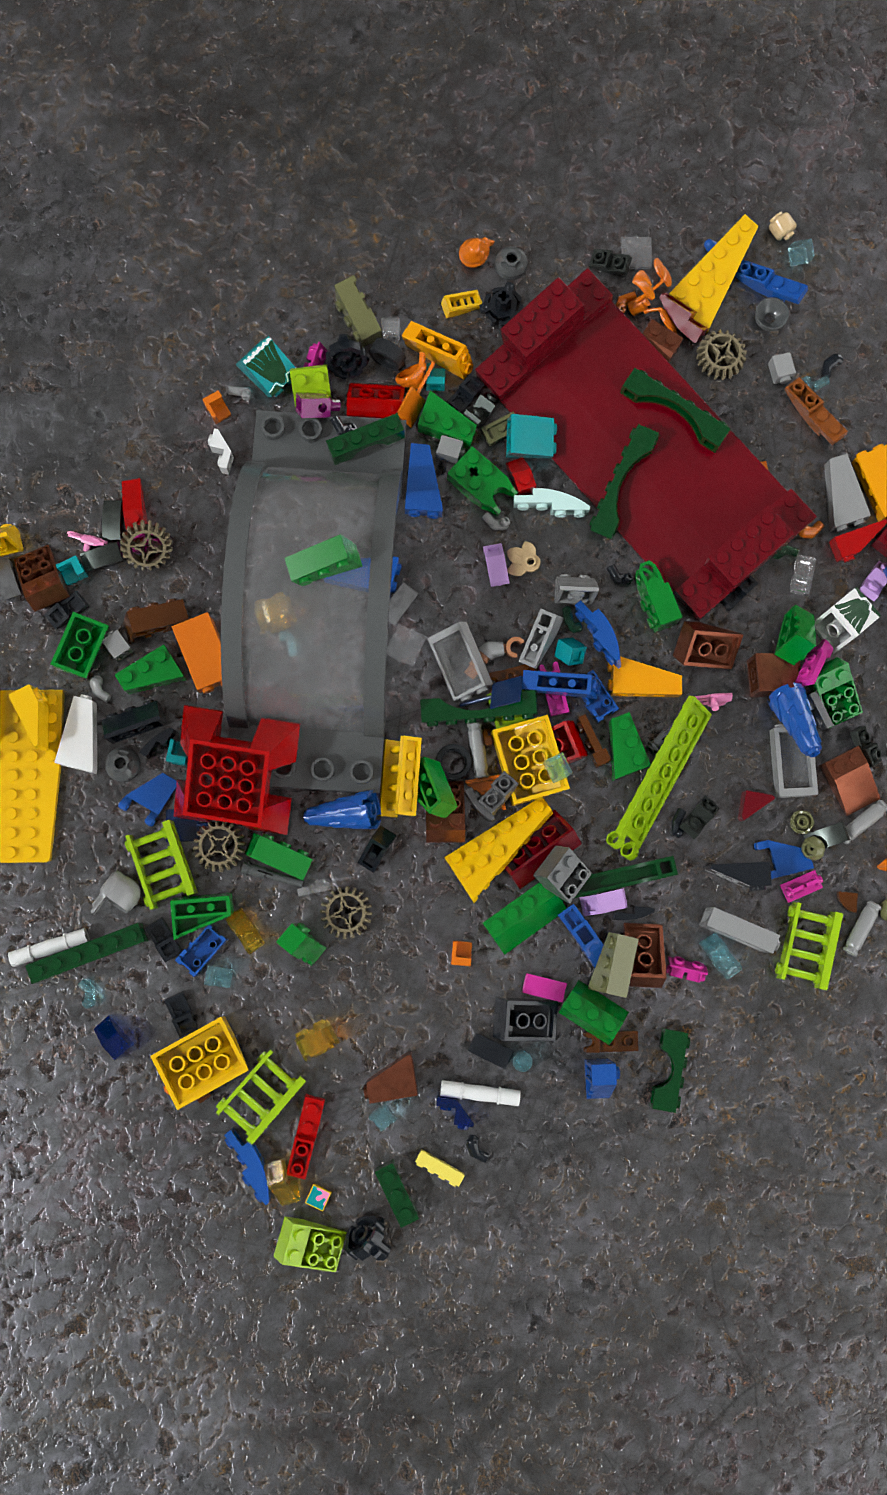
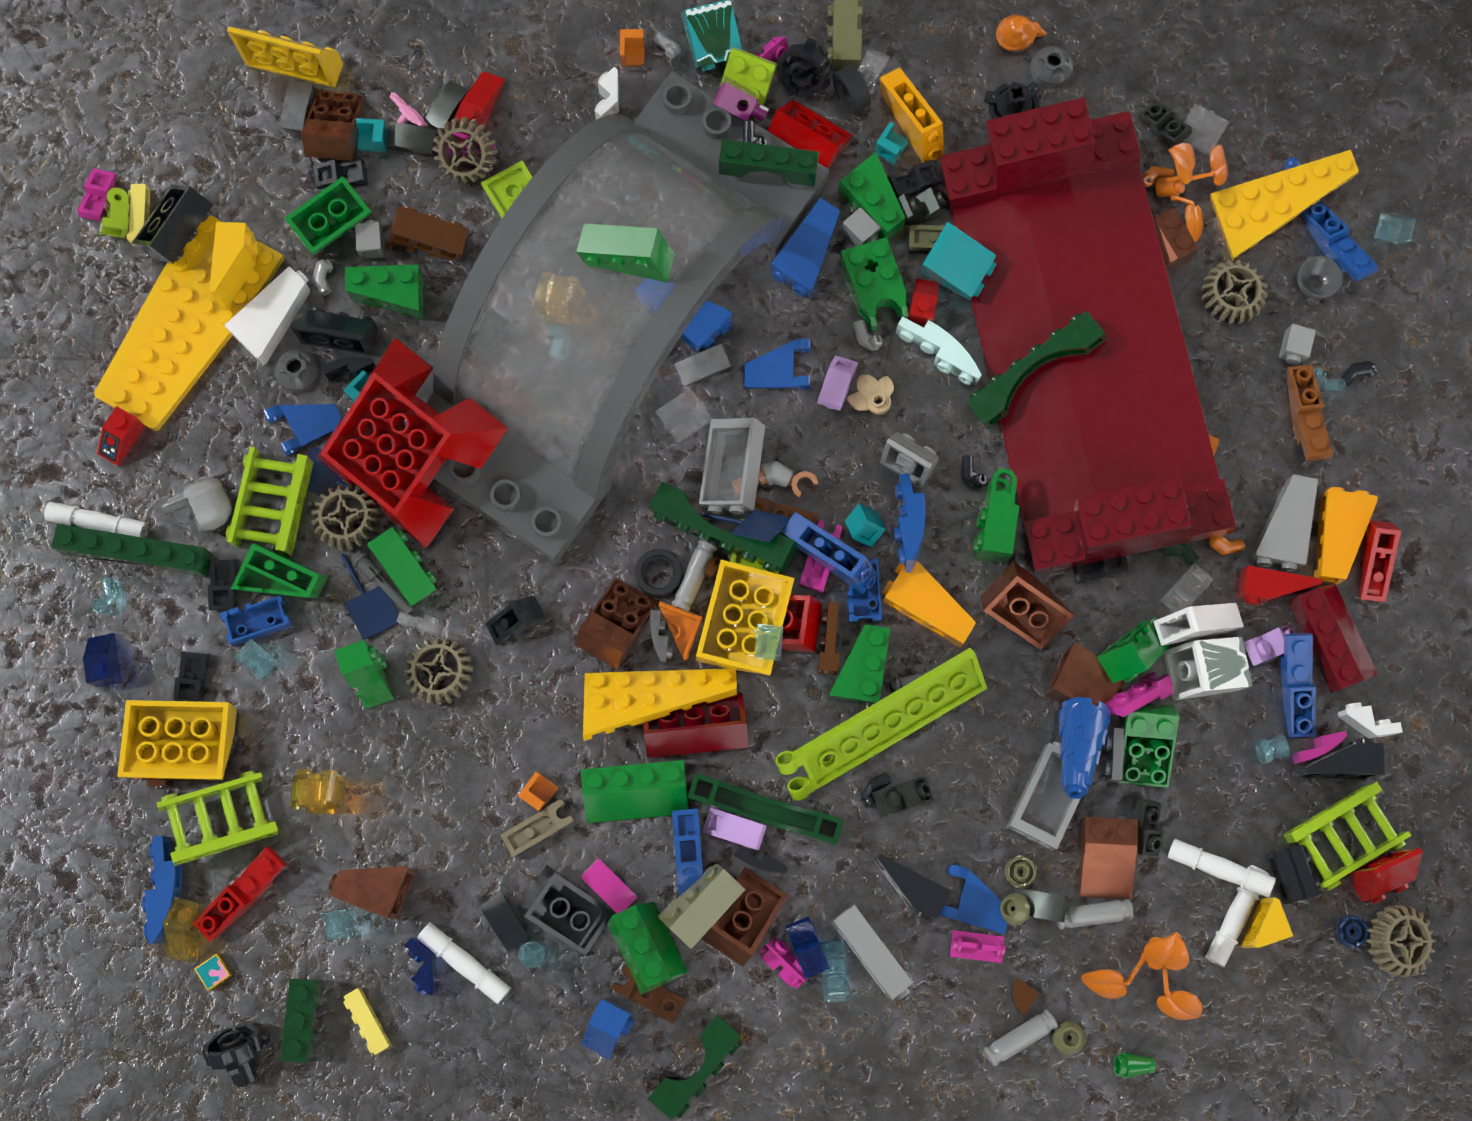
camera: 35 degrees right, 5 degrees down
orange slope [171,612,222,694] -> none
clear yellow slope [226,908,265,955] -> none
lime slope [274,1216,347,1272] -> none
blue cone [304,790,381,829] -> none
yellow fence [378,735,422,818] -> none
orange hat [395,352,427,390] -> none
orange piece [397,361,435,429] -> none
green wedge [417,756,458,818] -> none
yellow slope [441,290,482,318] -> none
black arm [466,1135,489,1163] -> none
flat silver slope [478,771,519,815] -> none
light grey slope [519,608,564,669] -> none
dark grey slope [533,846,592,903] -> none
clear green arm [562,606,582,633] -> none
dark green arch [620,368,731,453] -> none
slope [660,293,708,343] -> none
bright pink piece [695,693,733,711] -> none
dark red slope [738,790,775,821] -> none
tan head [769,211,797,241] -> none
lime fence [775,902,843,990] -> none
none -> red slope [97,406,146,467]
none -> dark blue piece [341,554,402,640]
none -> lime plate [481,161,533,219]
none -> dark tan plate [500,799,575,858]
none -> blue flag [744,339,811,390]
none -> clear blue slope [785,916,830,978]
none -> white slope [1154,603,1244,646]

